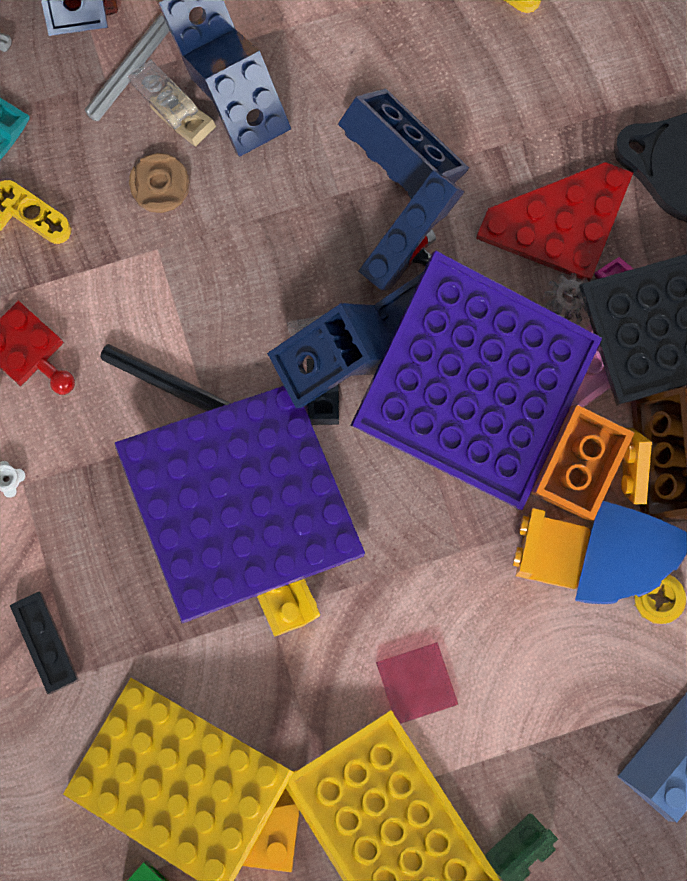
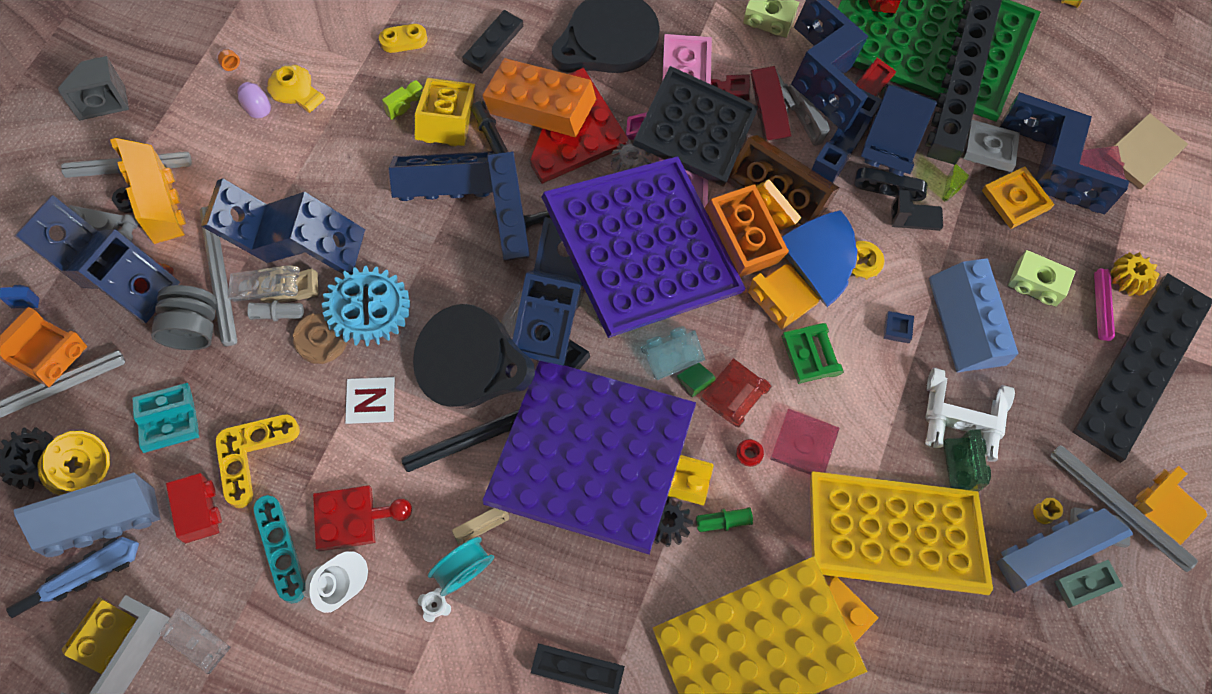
camera: 55 degrees left, 10 degrees down
none -> dark grey wheel [151,285,217,350]
none -> light grey axle [248,300,304,321]
none -> medium azure gear [322,266,410,346]
none -> white sticker [345,377,395,424]
none -> lime plate [382,80,423,120]
none -> black piece [413,304,535,409]
none -> yellow slope [415,78,475,146]
none -> teal wheel [427,537,495,596]
none -> tan tile [452,508,509,545]
none -> black plate [462,10,524,74]
none -> black axle [470,101,508,154]
none -> orange brick [482,58,596,137]
none -> clear light blue bracket [640,326,706,380]
none -> black gear [654,497,693,547]
none -> green slope [677,362,716,398]
none -> green axle [696,507,753,532]
none -> clear red plate [700,358,772,428]
none -> red plate [736,439,764,467]
none -> green plate [781,323,844,384]
none -> dark blue plate [883,311,914,343]
none -> white connector [925,368,1015,462]

